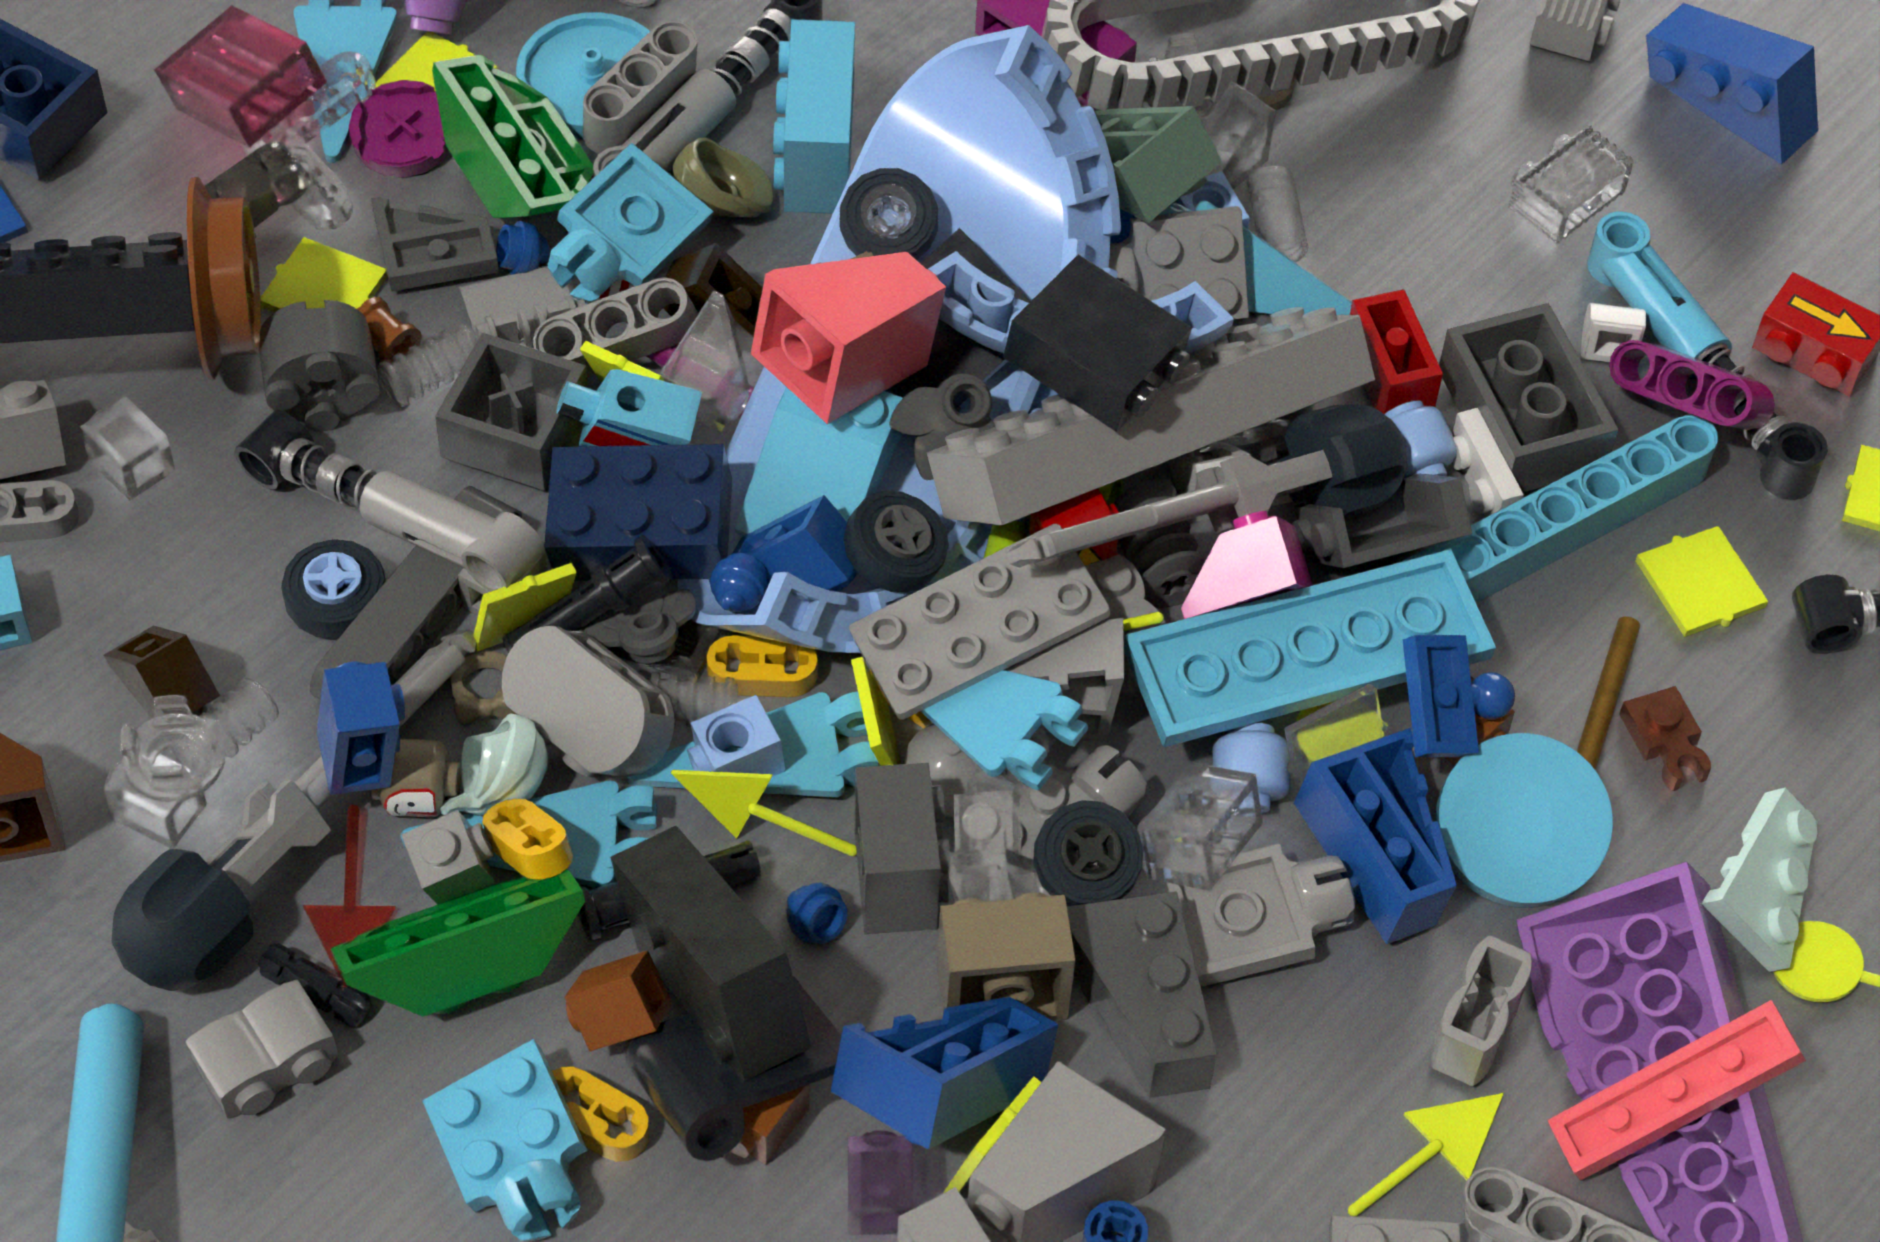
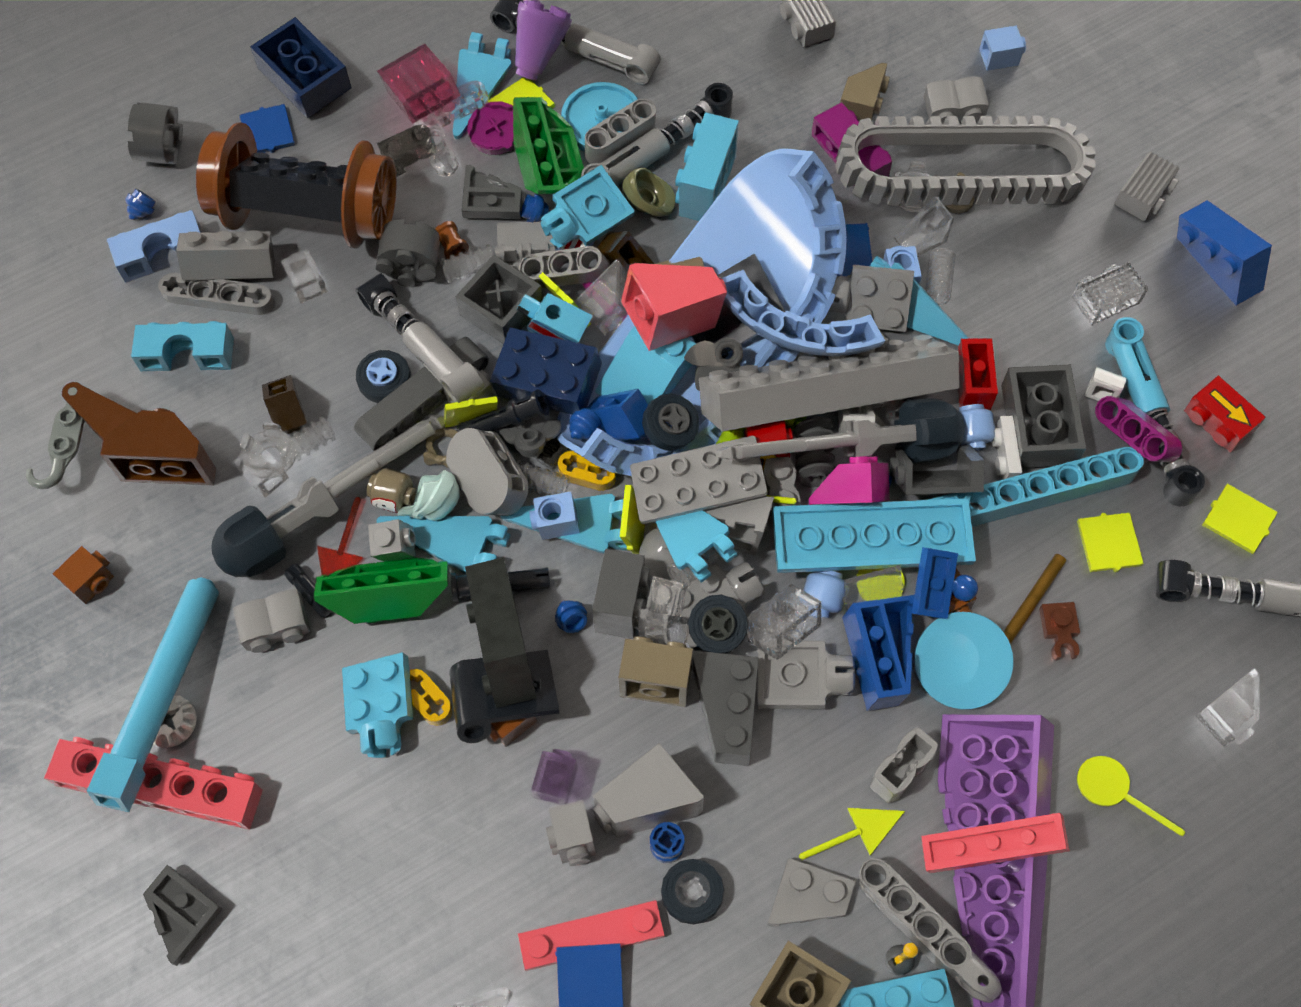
camera: 20 degrees right, 10 degrees up
neon yellow piece [261,237,388,313] -> none
blue brick [317,661,405,795] -> none
yellow beam [482,799,573,880] -> none
dark orange brick [564,950,673,1051] -> none
neon yellow piece [671,770,857,856] -> none
blue wedge [831,997,1059,1150] -> none
black wheel [839,168,938,260] -> none
neon yellow piece [943,1076,1041,1193] -> none
black brick [1003,254,1192,432] -> none
sand green wedge [1095,106,1222,223] -> none
light aqua wing [1702,788,1818,972] -> none

